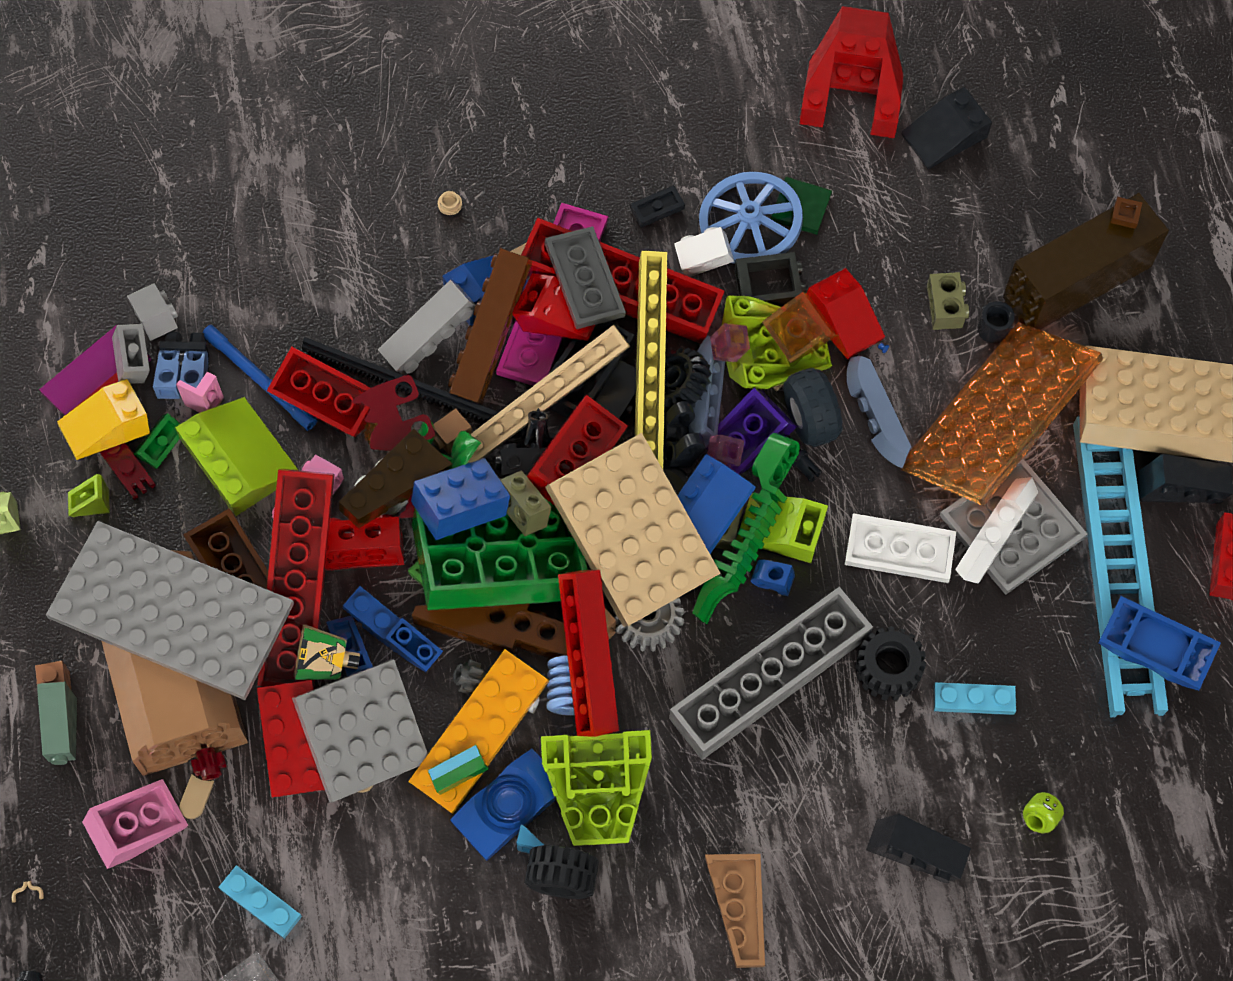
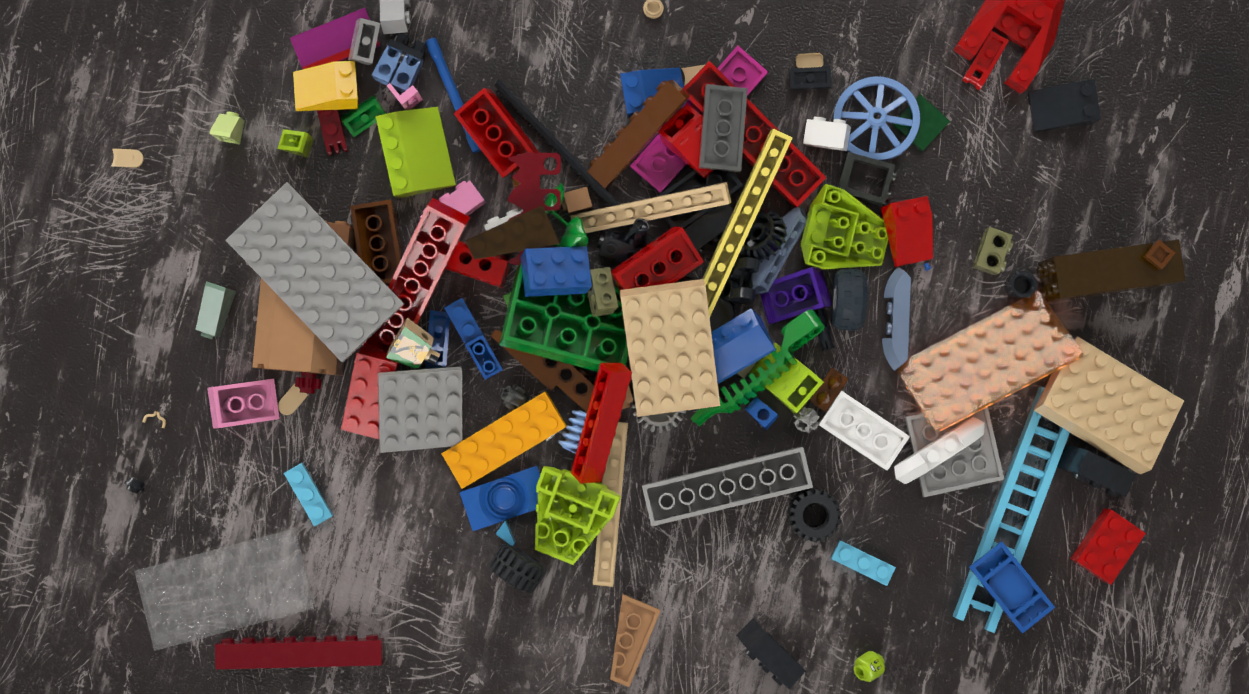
camera: 25 degrees right, 20 degrees up
nougat brick [35,661,72,691] -> none
light grey brick [378,280,476,375] -> none
green slope [428,745,488,795] -> none
clear pink brick [707,435,745,467] -> none
clear pink brick [710,323,750,362] -> none
clear orange slope [762,292,837,363] -> none
none -> tan tile [593,422,628,587]
none -> light grey gear [794,407,819,433]
none -> tan piece [795,53,823,68]
none -> reddish brown tile [809,367,848,413]
none -> red plate [962,30,1009,90]

